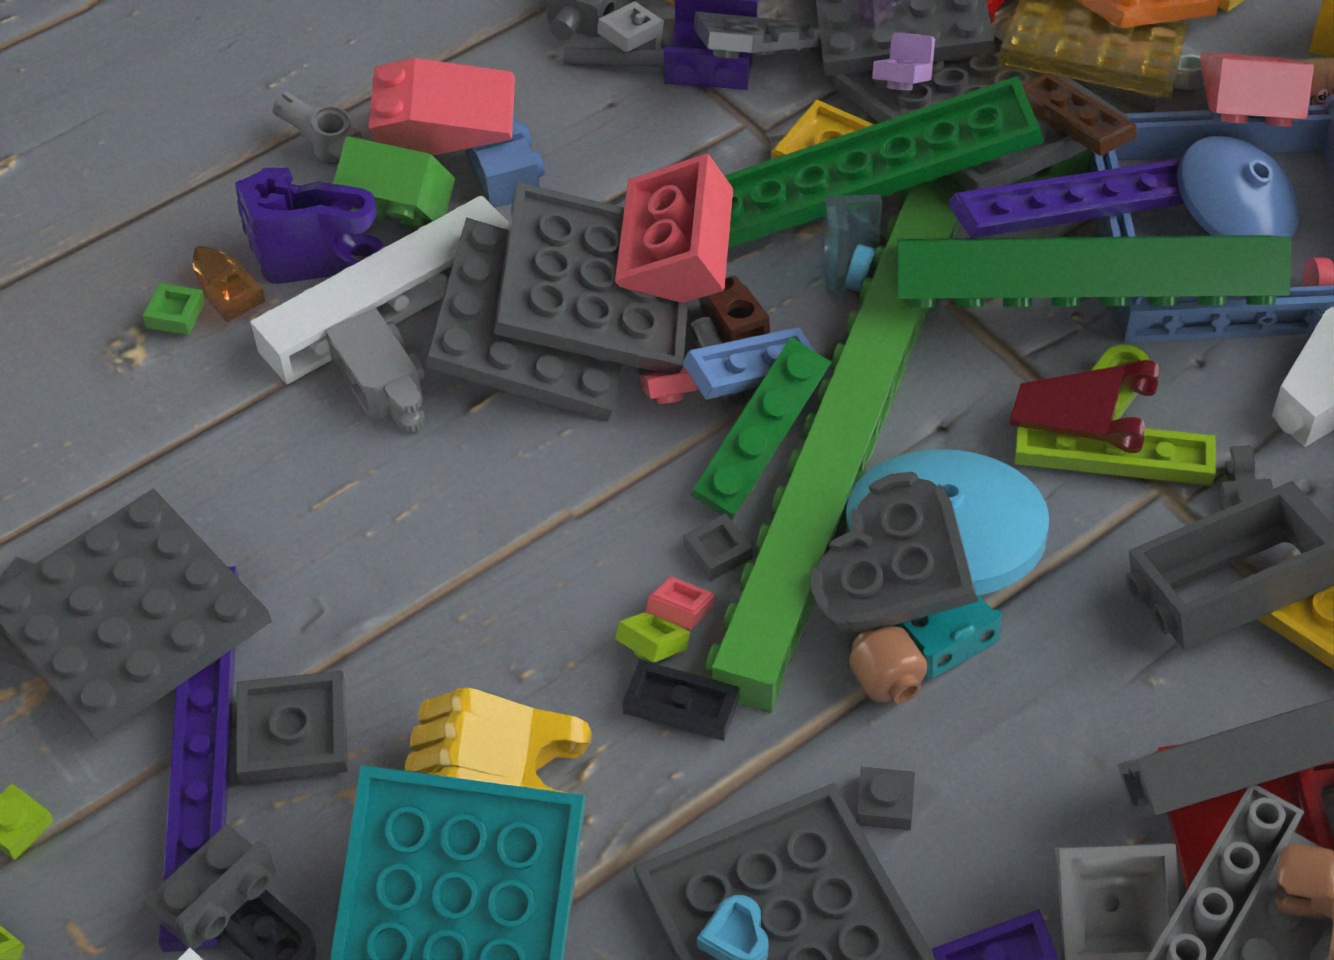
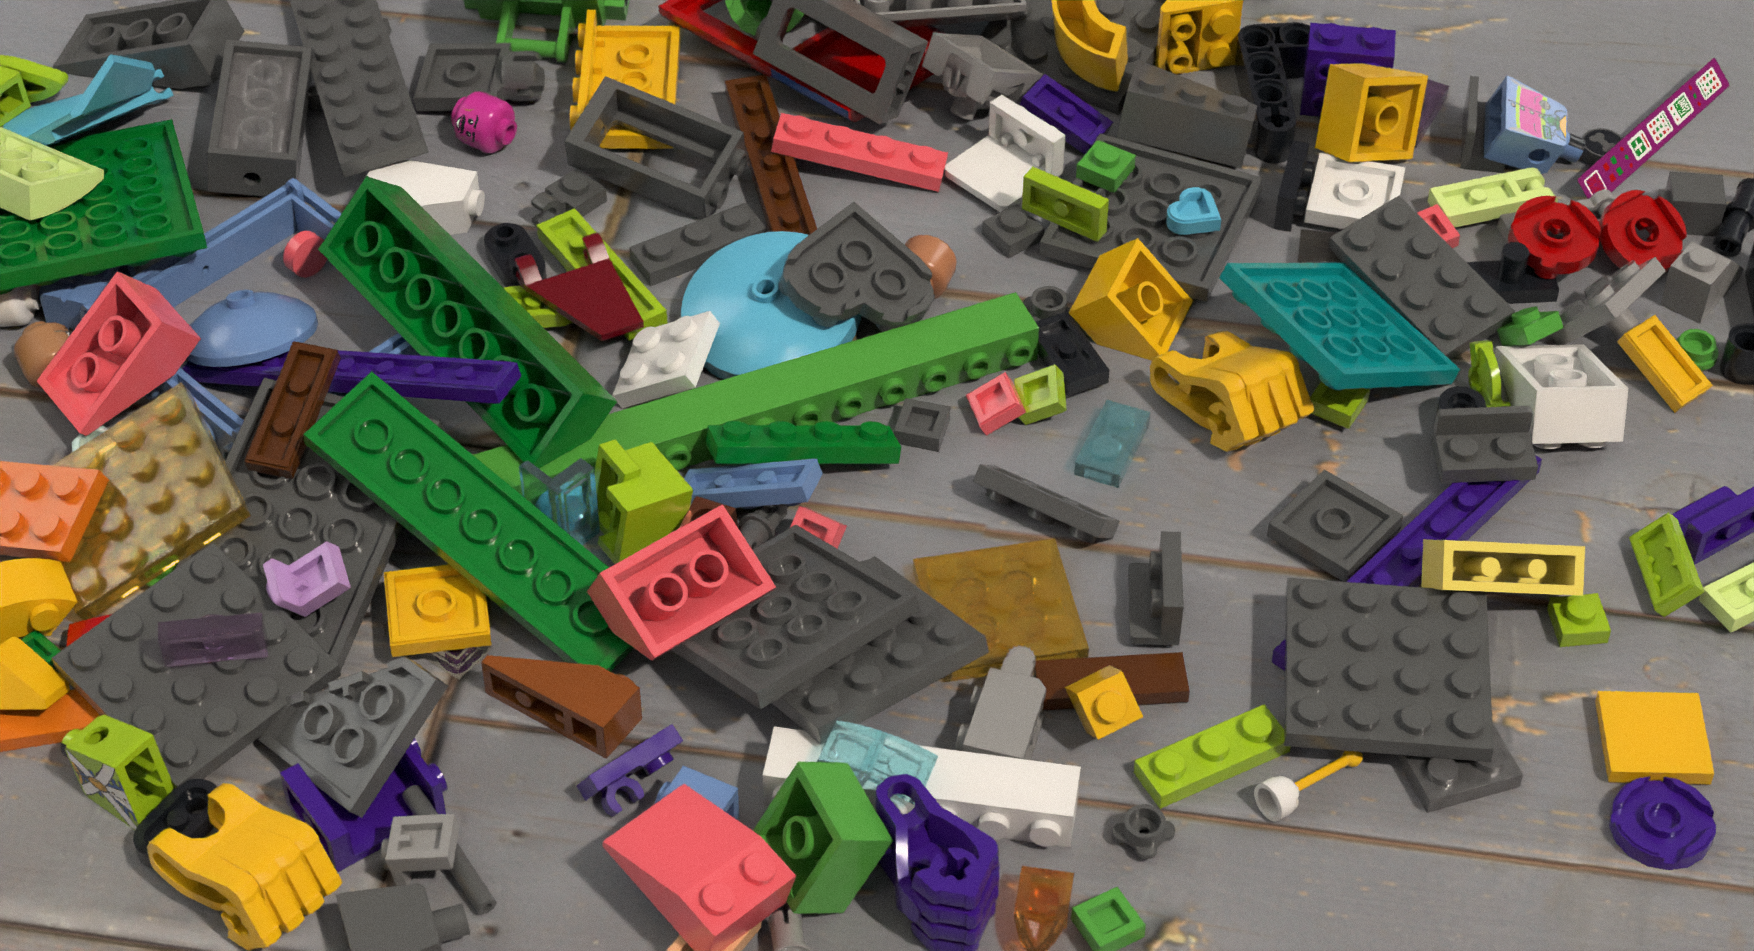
camera: 135 degrees left, 5 degrees down
none -> dark orange slope [481,655,642,759]
none -> black plate [484,223,547,287]
none -> dark purple plate [576,724,683,817]
none -> lime plate [588,439,693,564]
none -> white plate [612,311,720,408]
none -> dark grey plate [629,202,767,286]
none -> reddish brown plate [725,74,817,235]
none -> coral plate [771,113,948,192]
none -> clear light blue slope [816,720,938,805]
none -> clear yellow plate [913,538,1089,683]
none -> white bracket [945,95,1065,212]
none -> dark grey plate [973,464,1120,543]
none -> lime plate [1022,166,1109,242]
none -> dark grey plate [1023,286,1074,322]
none -> reddish brown tile [1034,652,1190,710]
none -> yellow brick [1065,665,1143,740]
none -> yellow slope [1069,238,1193,361]
none -> clear light blue plate [1074,400,1151,488]
none -> bright green plate [1076,140,1136,193]
none -> dark grey plate [1113,804,1175,859]
none -> dark grey bracket [1128,531,1184,645]
none -> lime plate [1133,704,1291,809]
none -> white hinge [1254,751,1363,822]
none -> light yellow brick [1421,539,1585,596]

